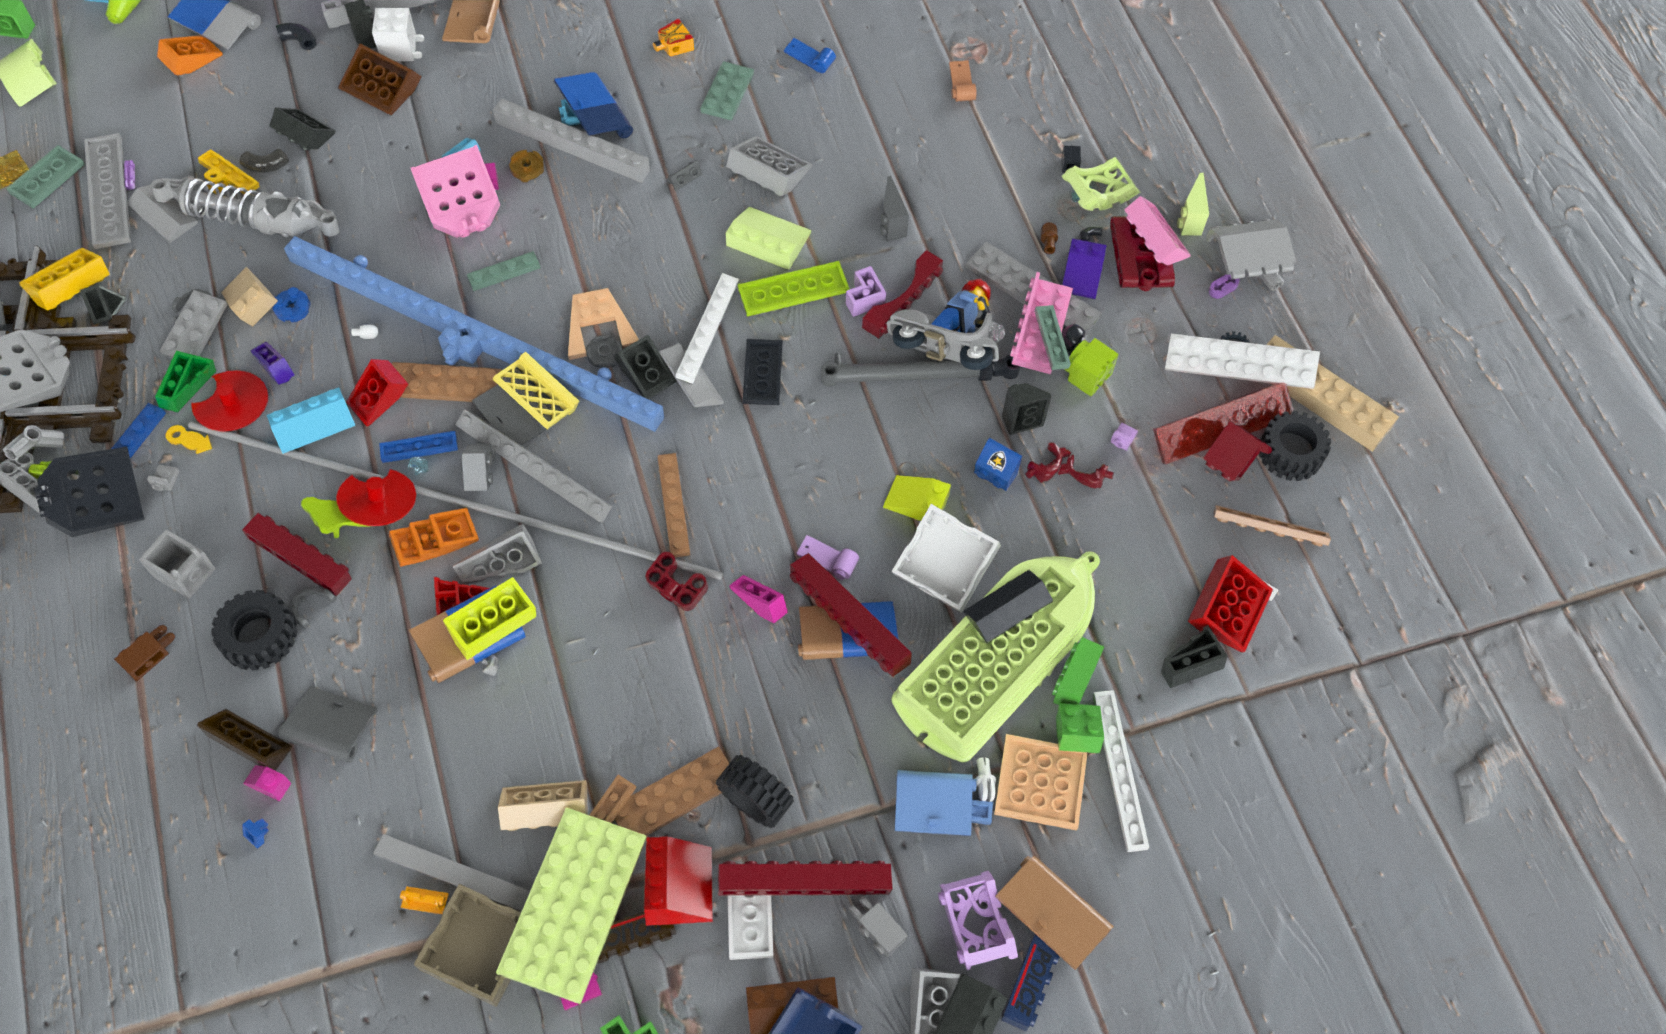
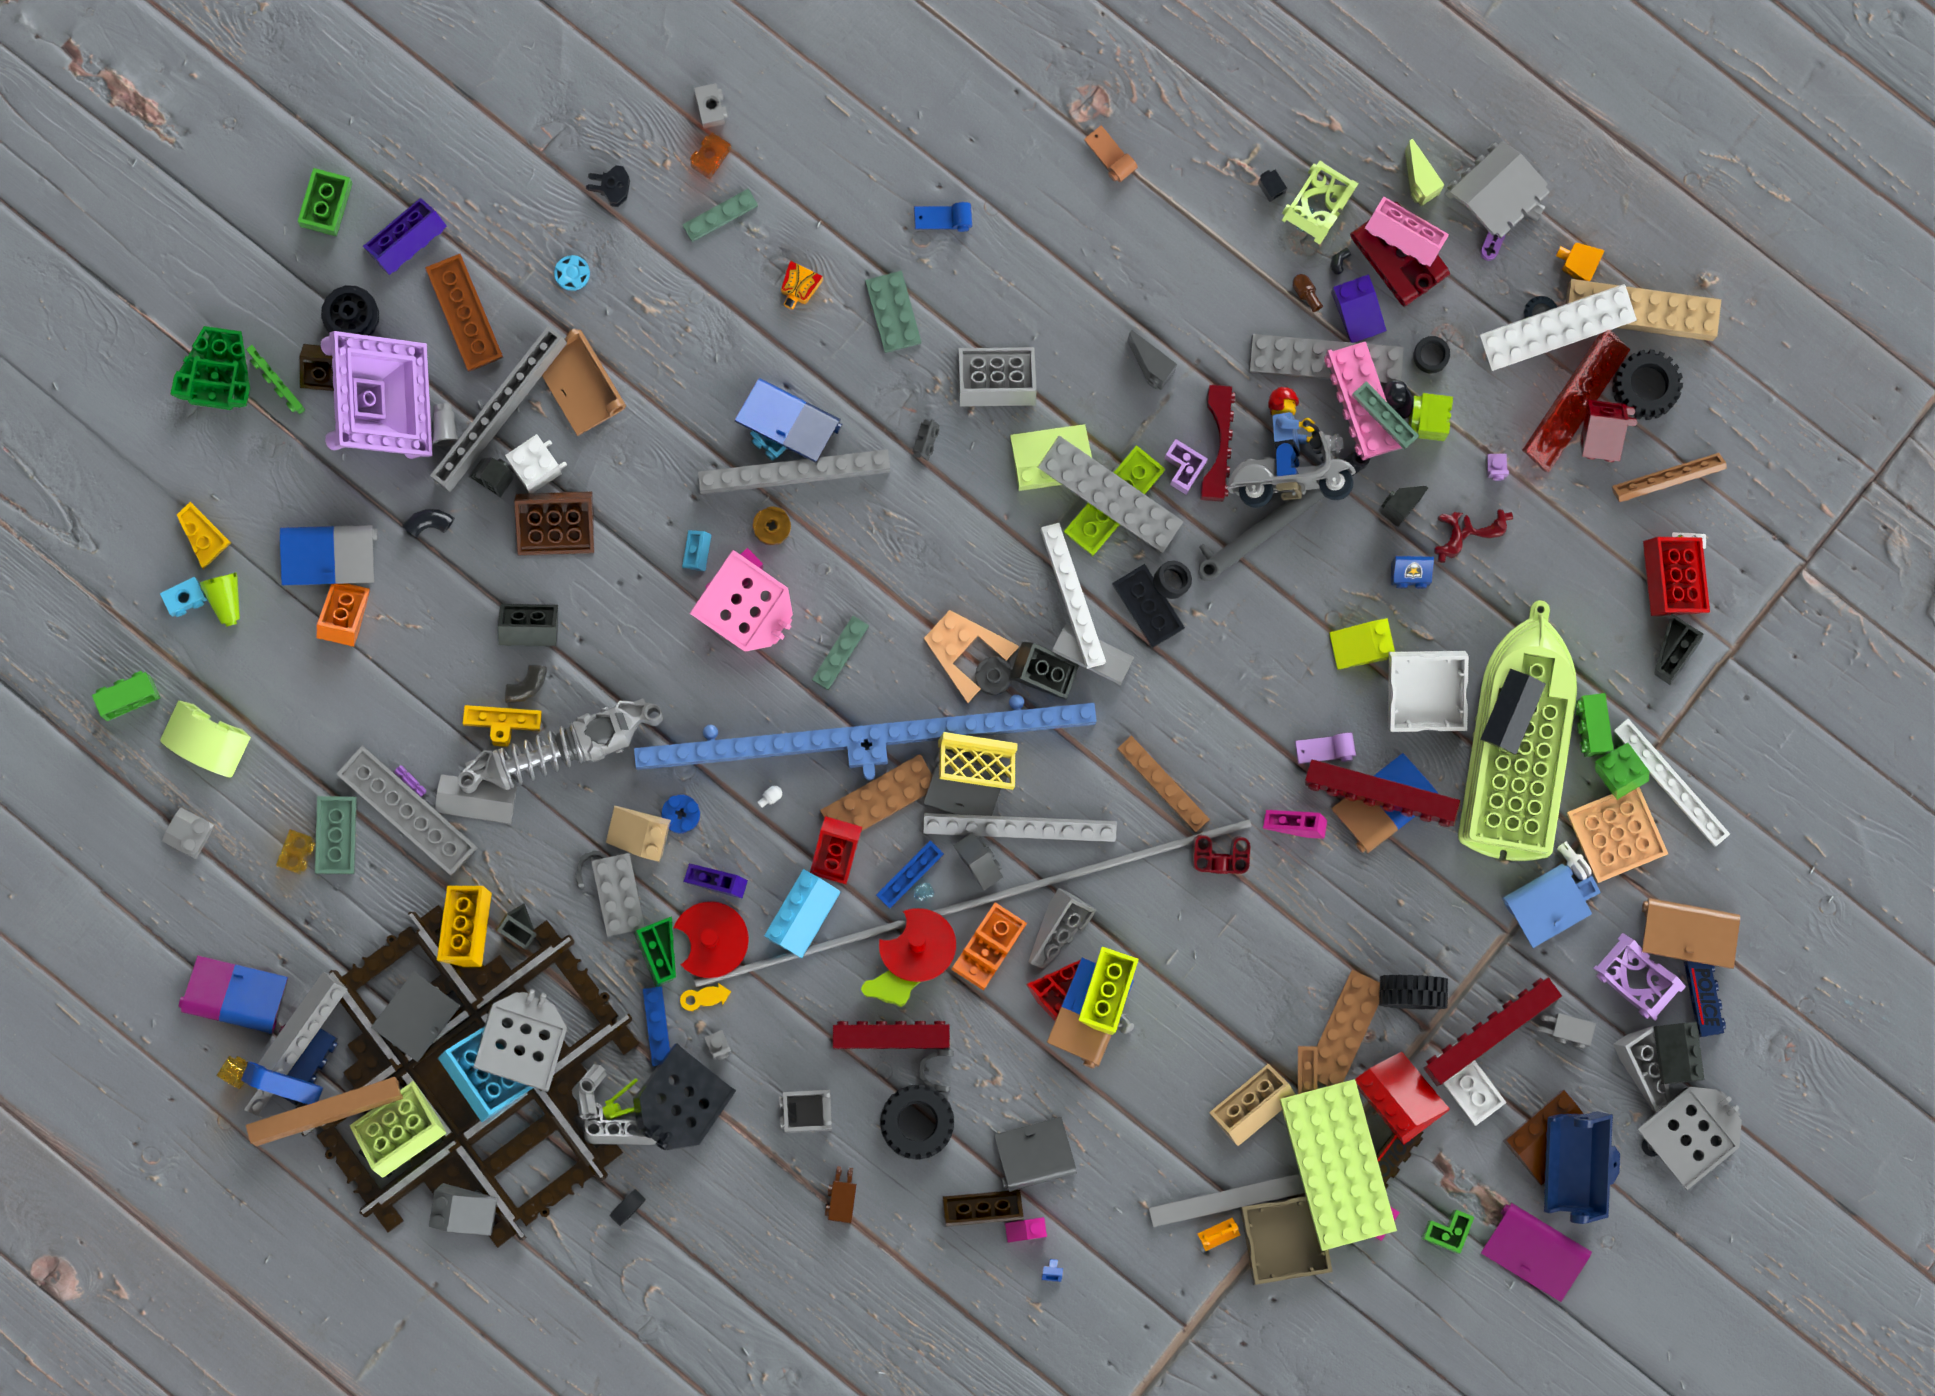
camera: 40 degrees left, 20 degrees up
none -> light grey plate [1037,436,1184,553]
none -> black tyre [1153,560,1192,599]
none -> black tyre [1413,336,1450,373]
none -> light orange torso [1556,242,1604,281]

